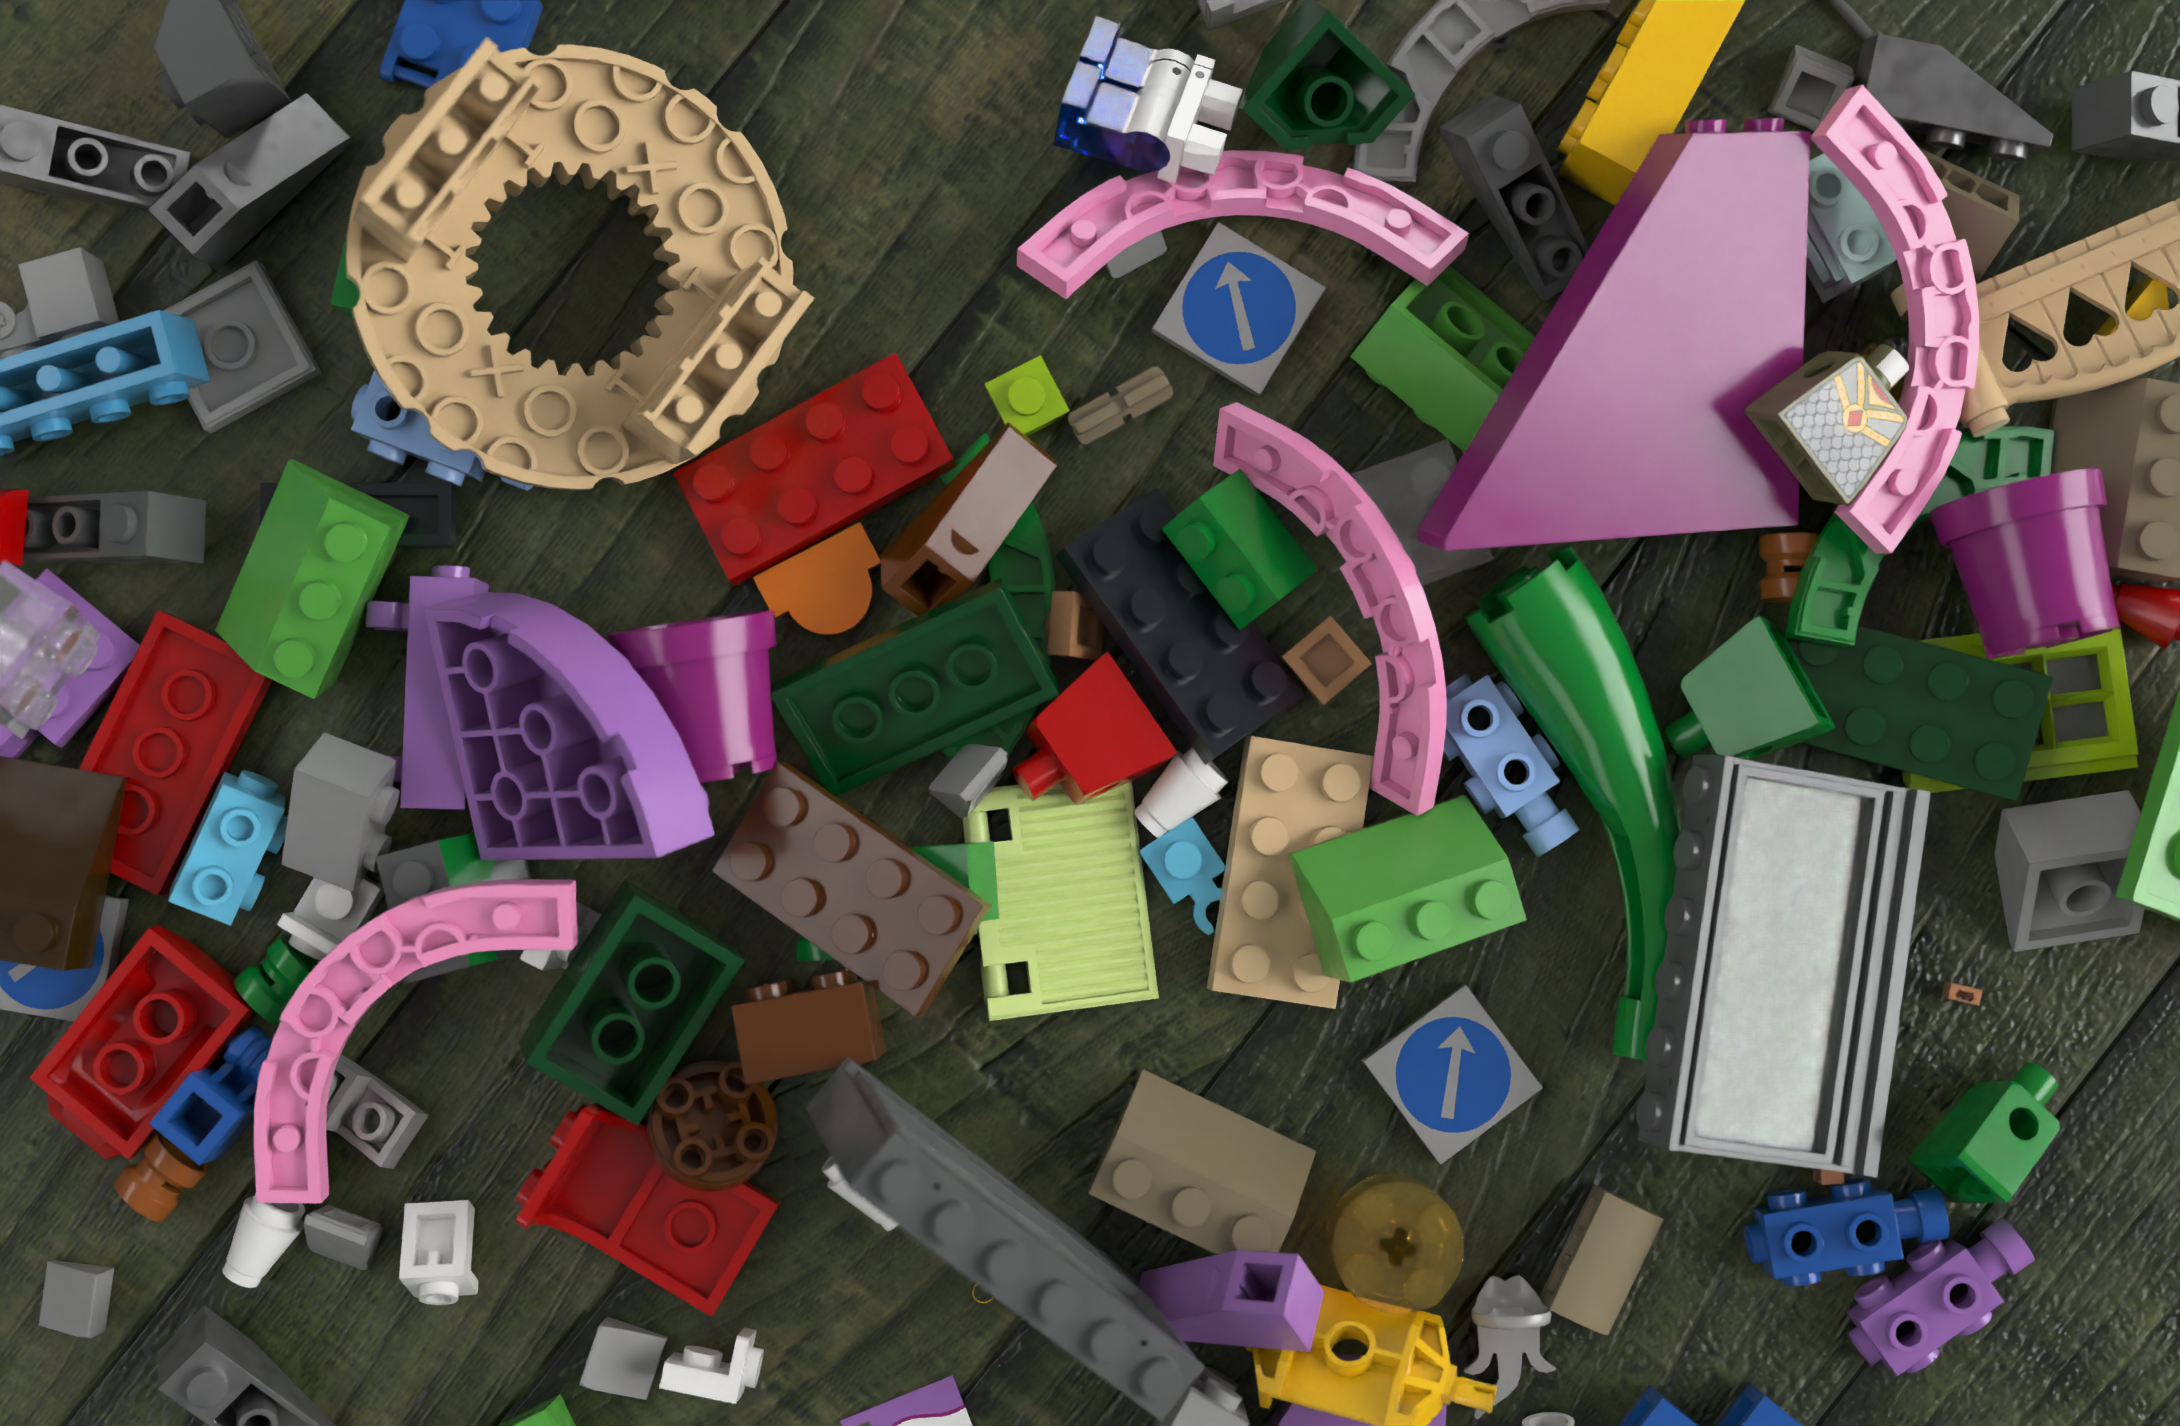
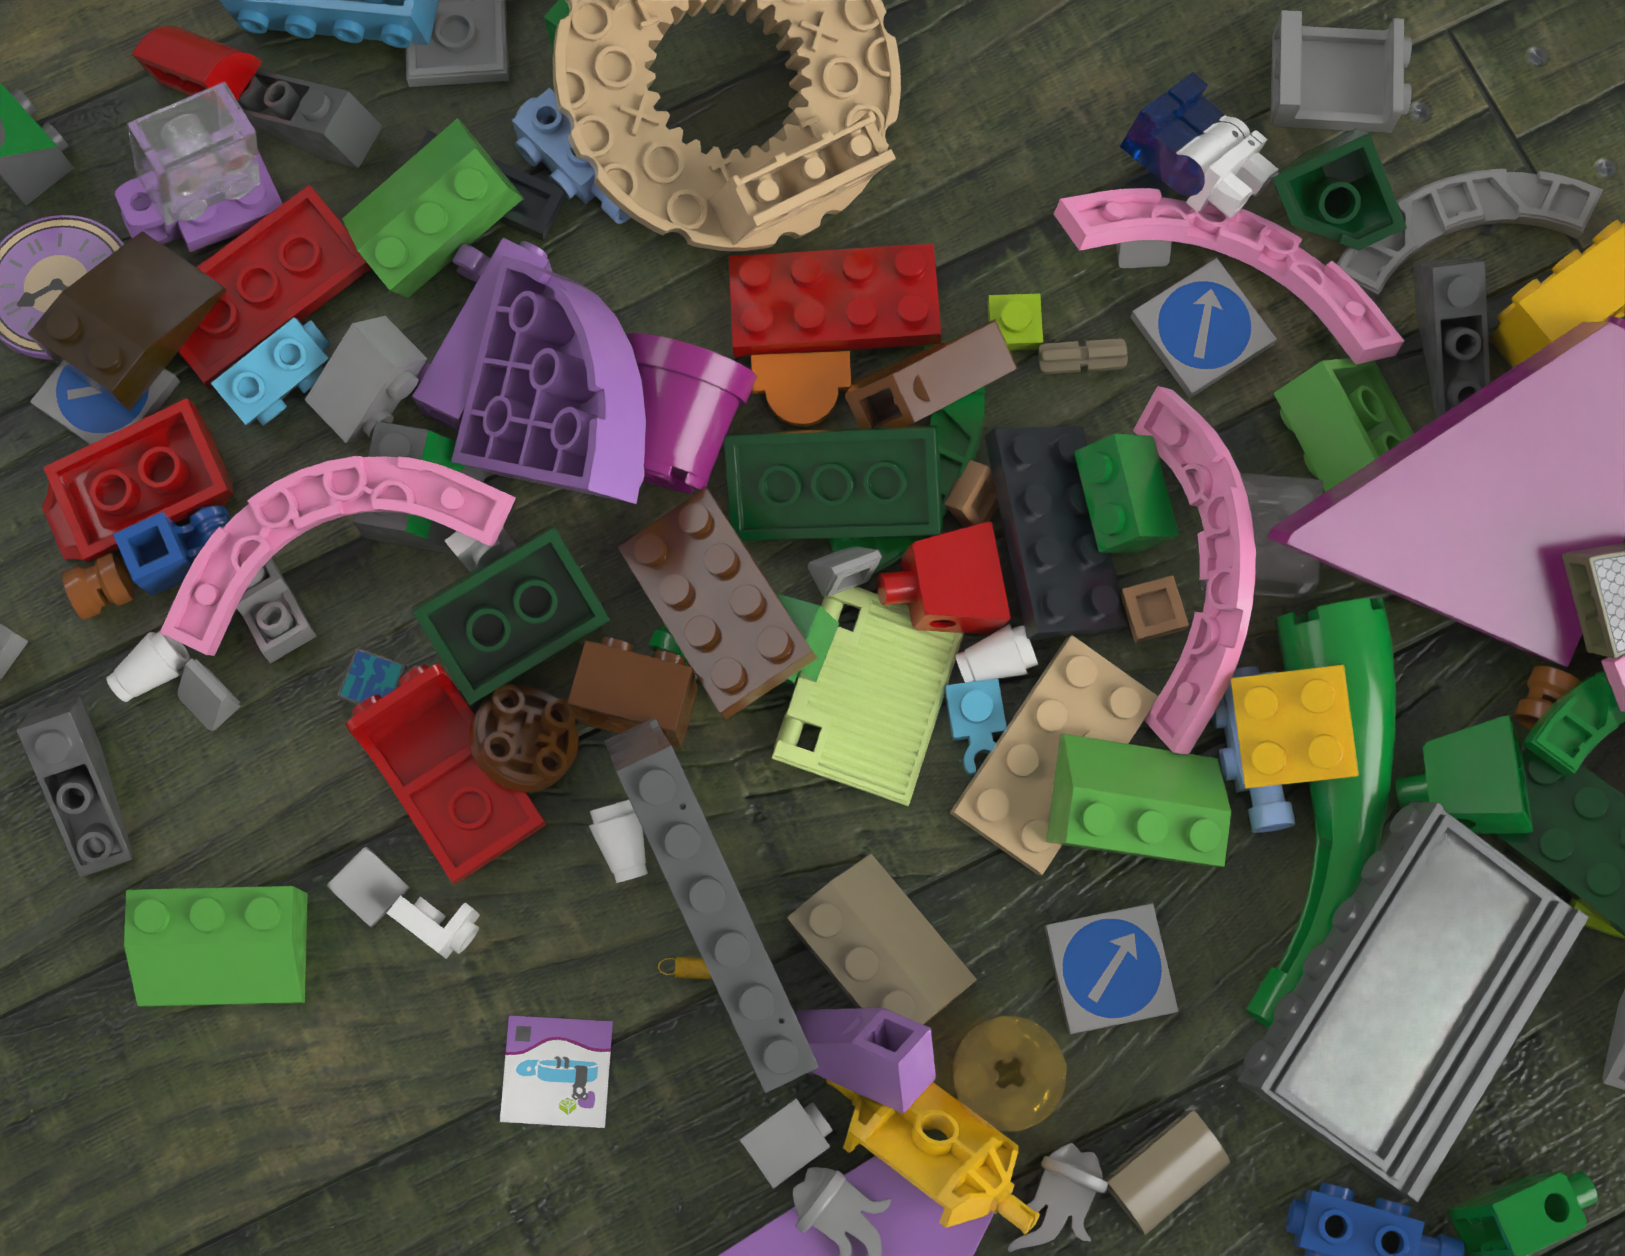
camera: 25 degrees right, 10 degrees down
green wheel [233,934,319,1025] -> none
white bracket [277,876,384,960] -> none
white bracket [399,1200,479,1305] -> none
nougat piece [1813,1168,1844,1185] -> none
nougat piece [1941,982,1983,1006] -> none
none -> tile [337,647,409,706]
none -> yellow plate [1231,664,1359,788]

